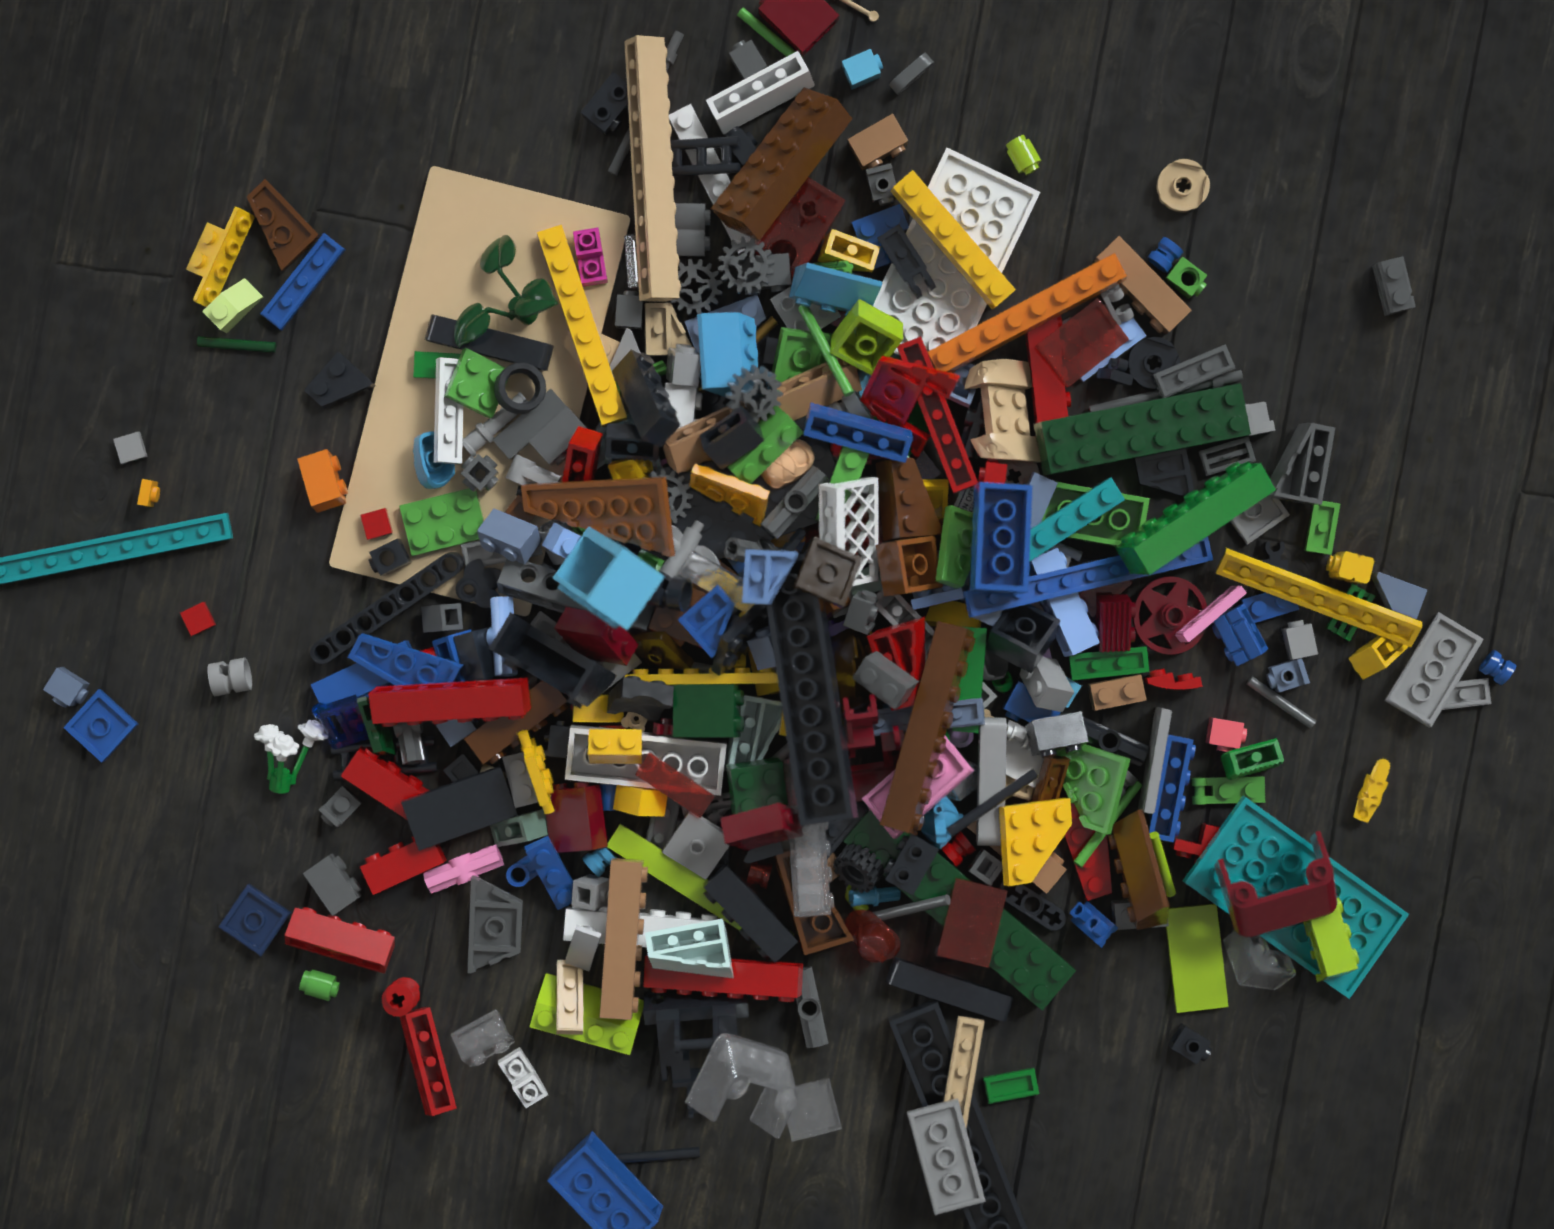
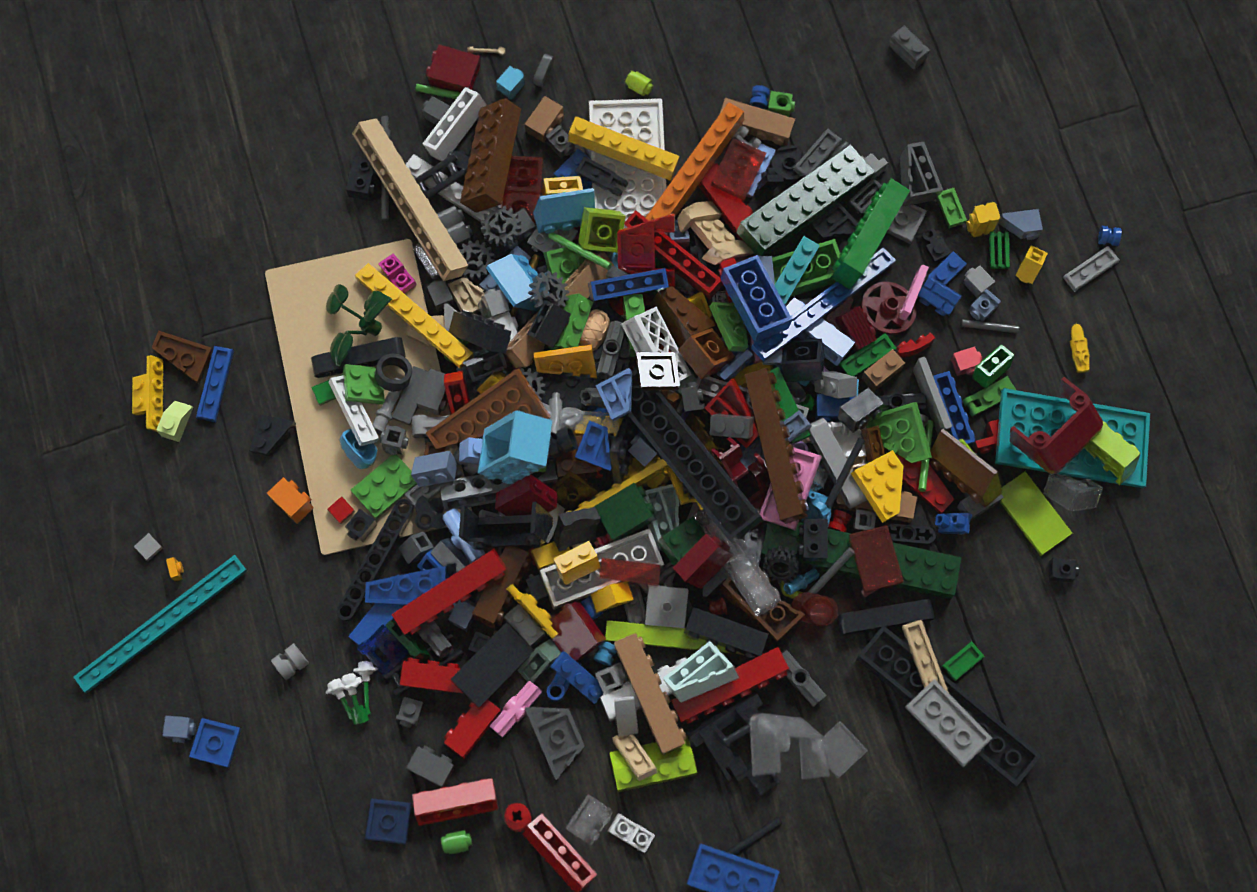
camera: 30 degrees left, 15 degrees down
red tile [180,602,216,636] -> none
dark green bar [197,336,276,353] -> none
tan plate [1157,159,1210,212] -> none
yellow plate [1216,548,1422,647] -> none
light grey tile [1384,612,1484,728] -> none

